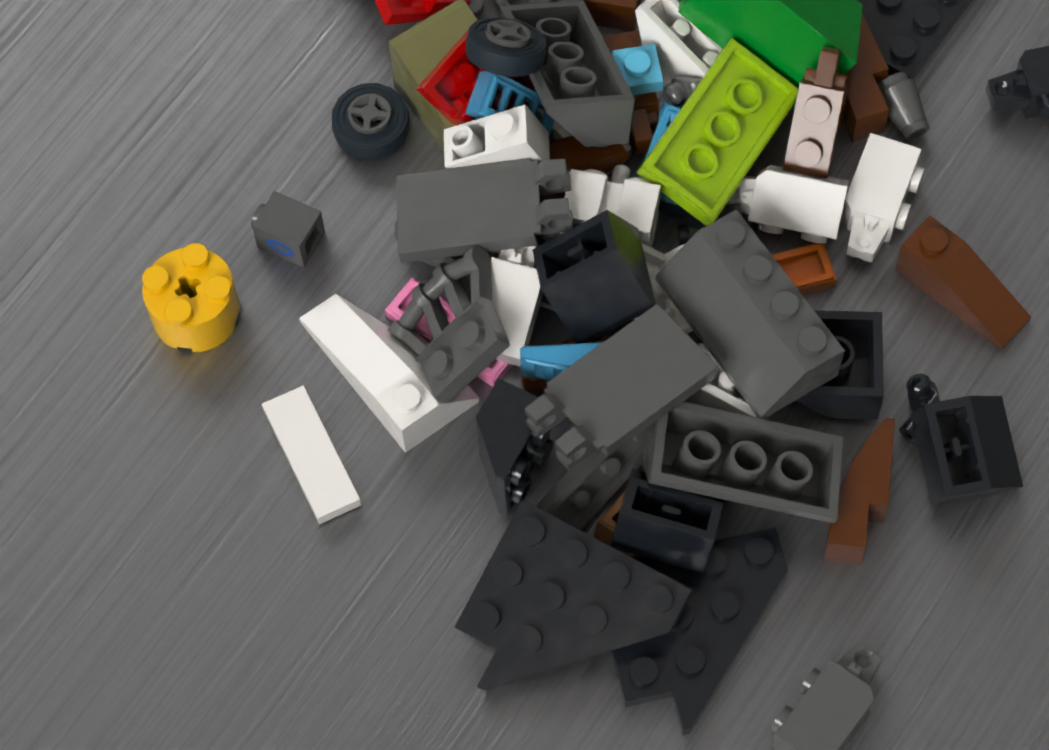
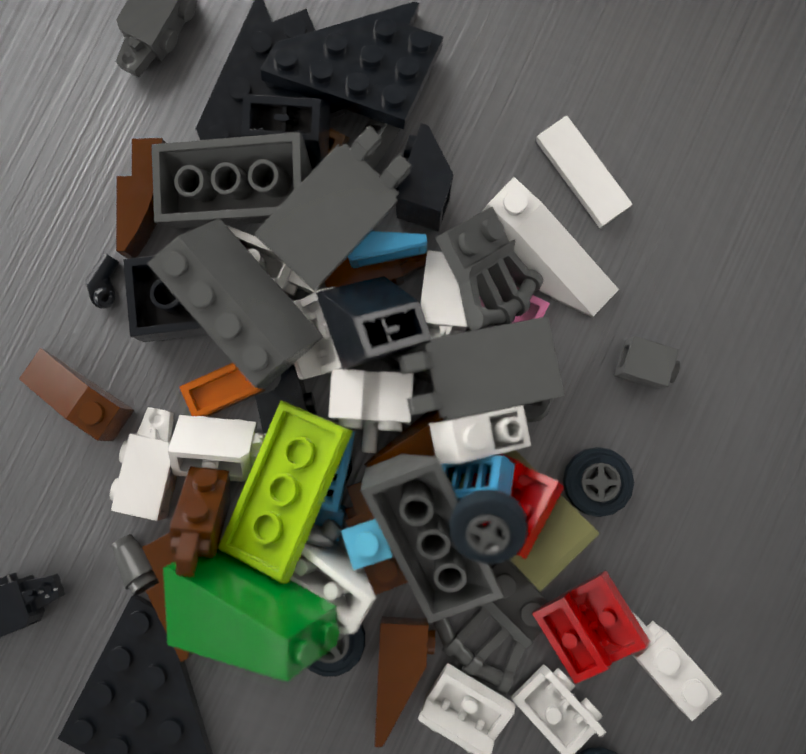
camera: 175 degrees right, 20 degrees up
yellow brick [142,243,240,352] -> none
black slope [911,396,1023,505] -> none

